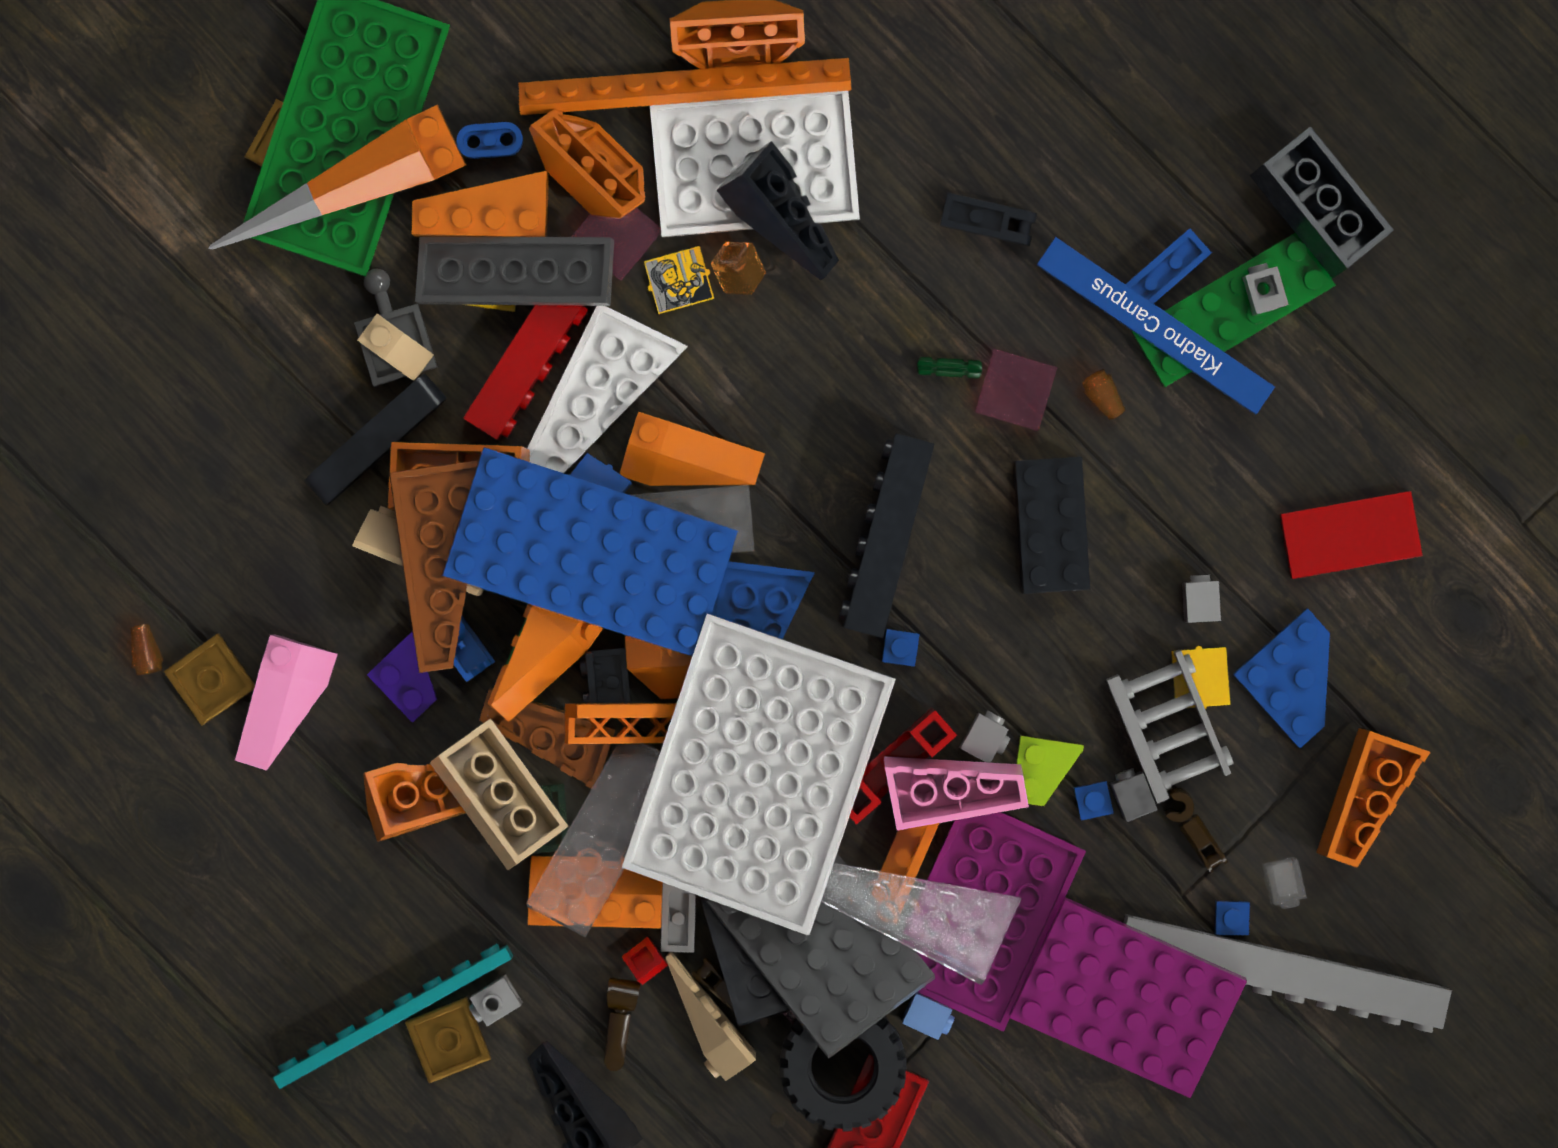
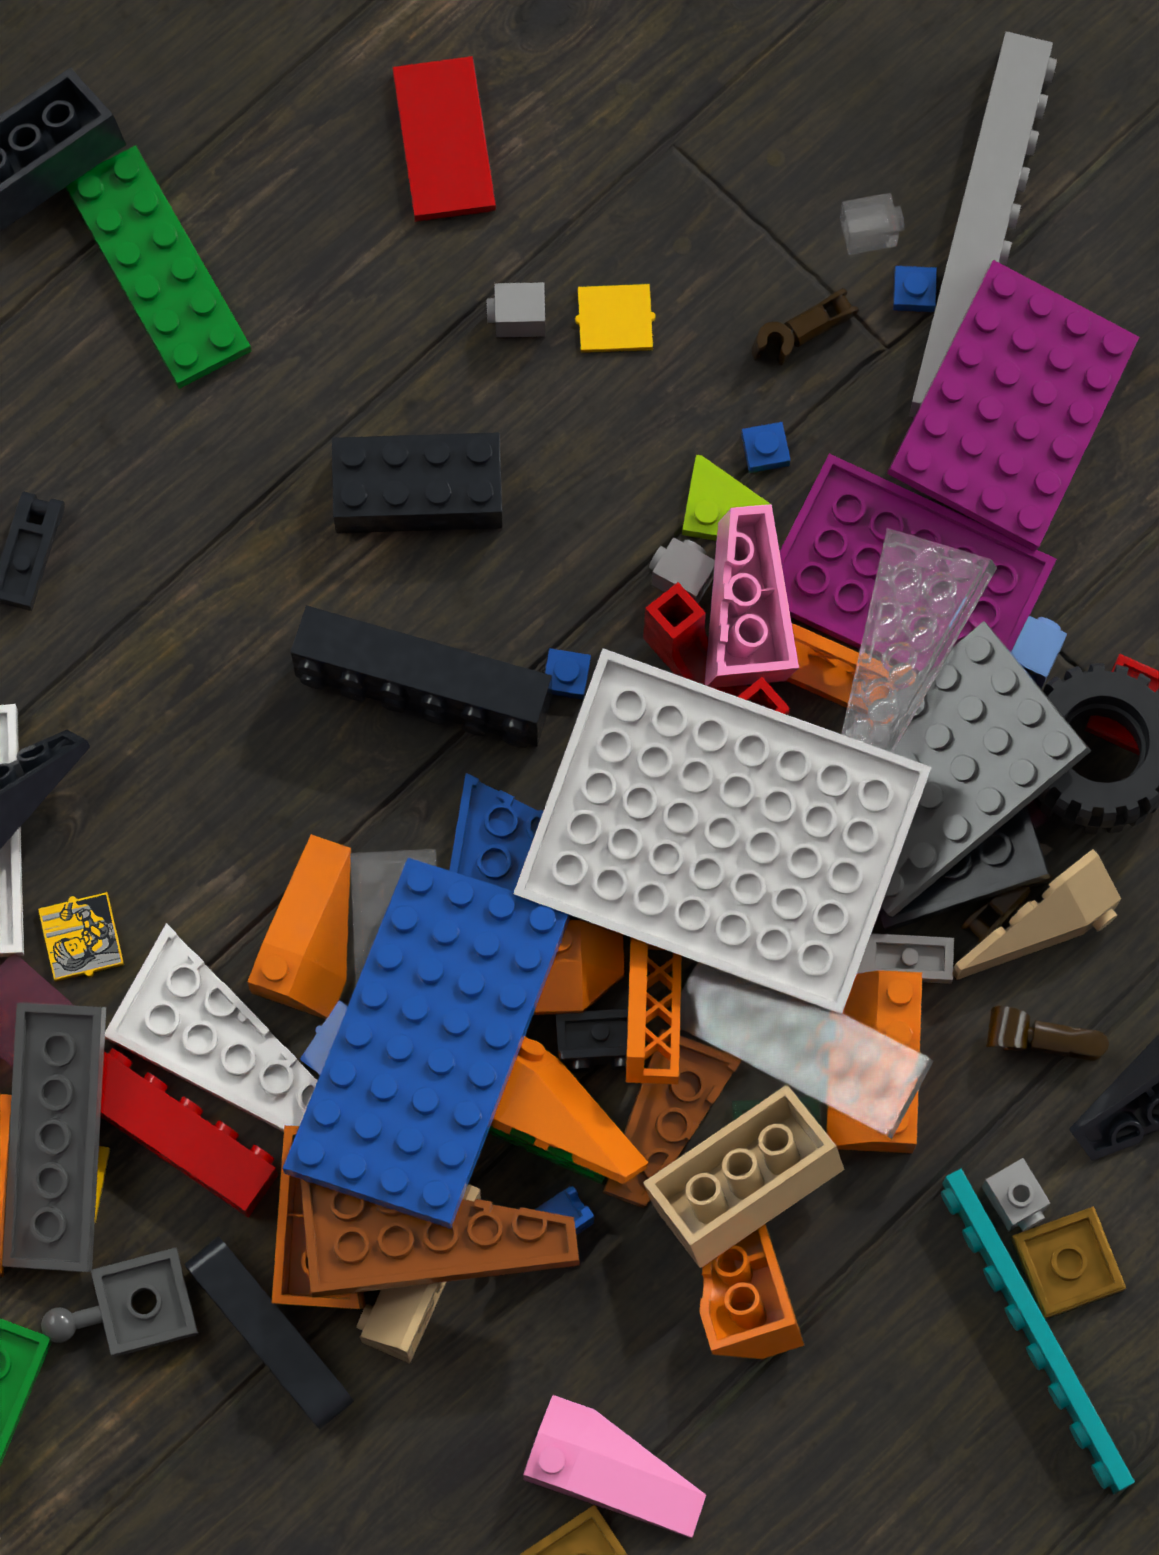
camera: 90 degrees left, 15 degrees down
tan slope [357,314,434,381] -> none
dark purple wing [367,632,437,723] -> none
red plate [622,937,668,985] -> none
clear orange panel [710,242,766,295] -> none
dark green axle [917,357,982,379] -> none
clear pink tile [975,349,1057,431] -> none
blue tile [1037,237,1275,415] -> none
clear orange cone [1081,369,1126,420] -> none
light grey fence [1106,649,1234,804] -> none
flat silver brick [1110,768,1158,822] -> none
blue plate [1125,228,1211,304] -> none
blue plate [1233,608,1330,748] -> none
light grey brick [1242,263,1289,316] -> none
orange wedge [1316,728,1430,867] -> none

